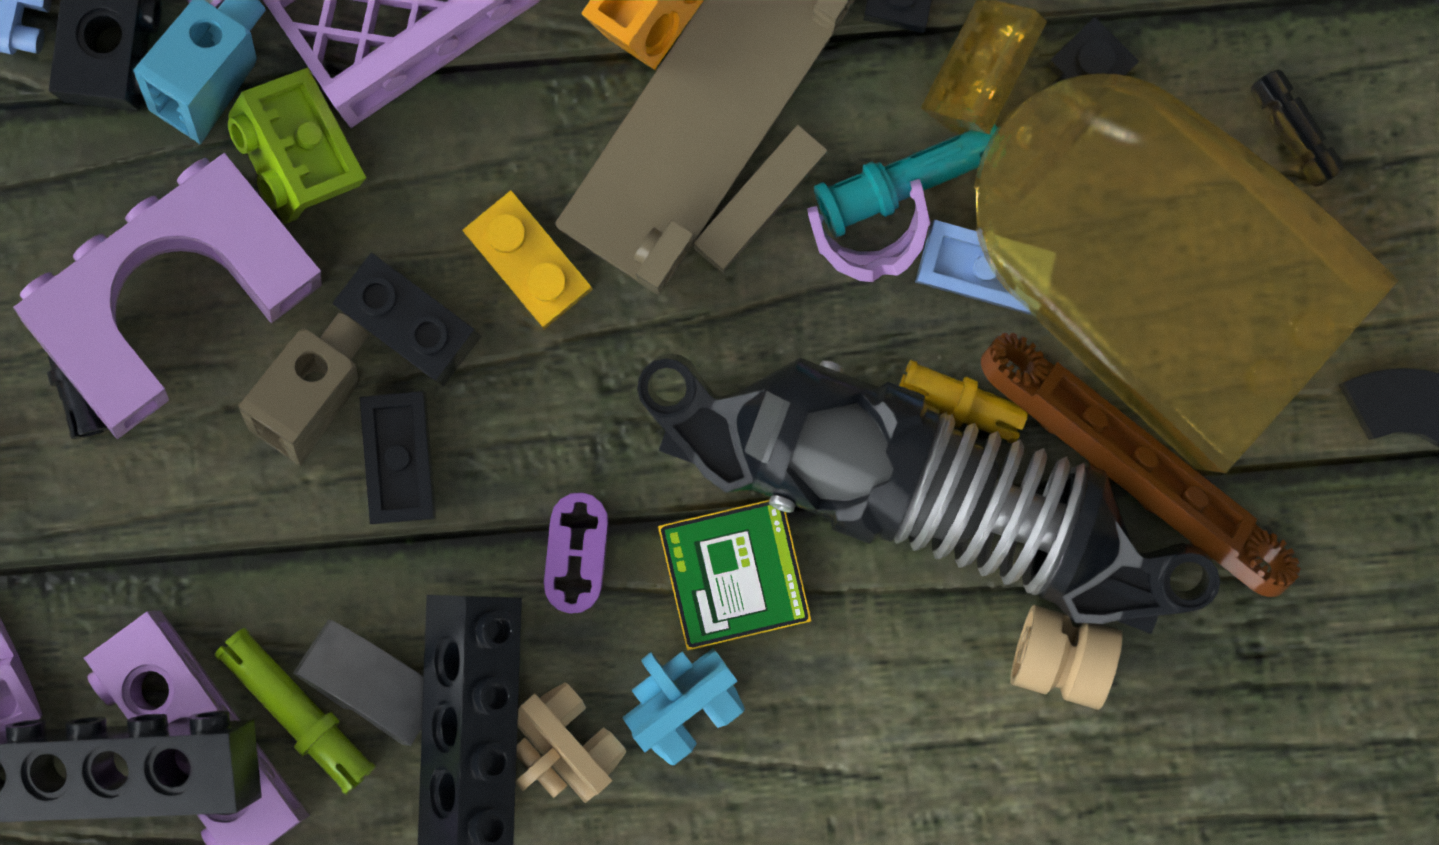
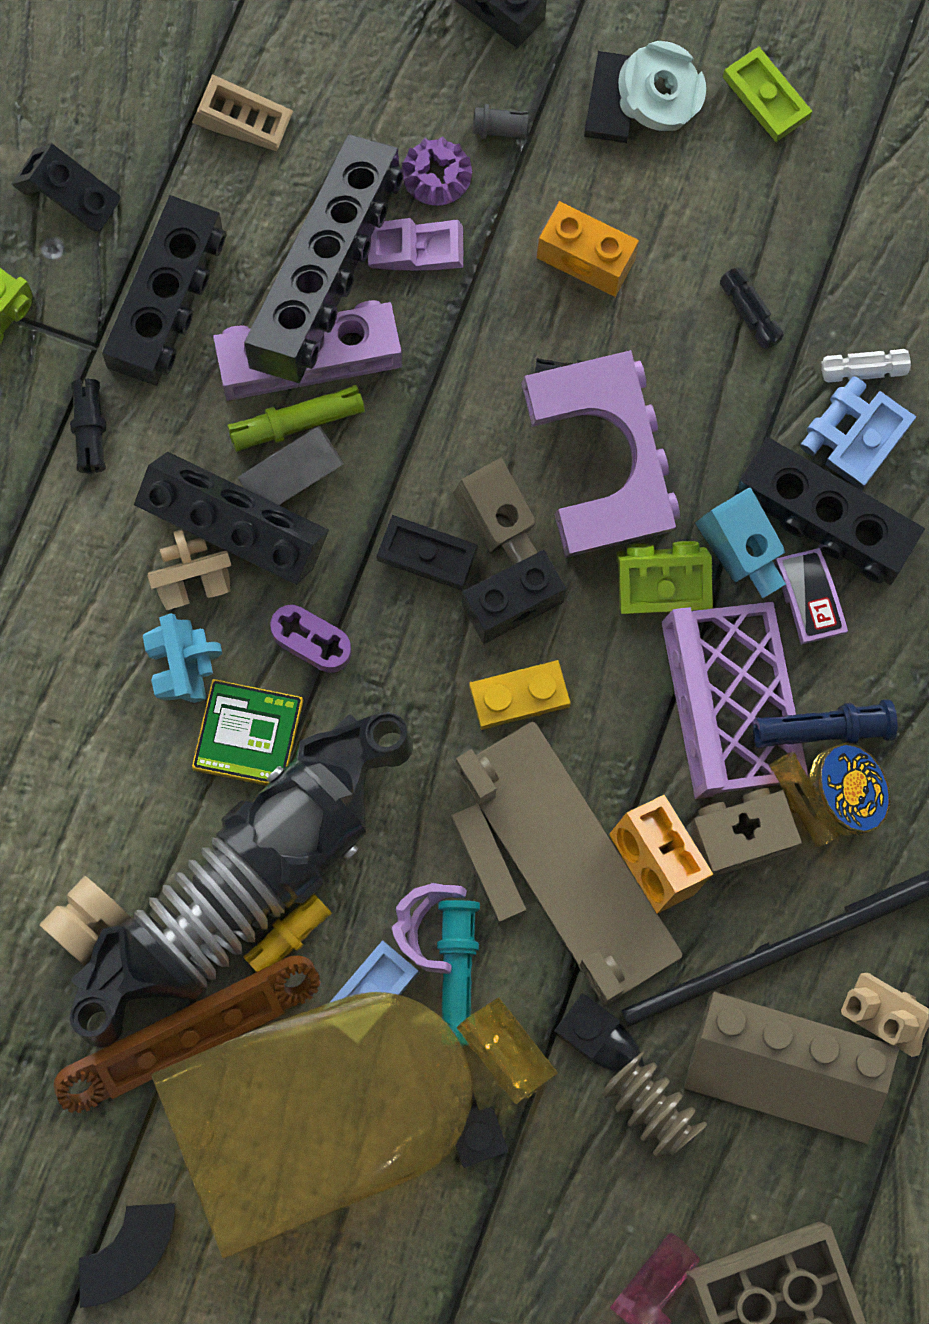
camera: 115 degrees right, 10 degrees down
black axle [1251,69,1344,187] -> none

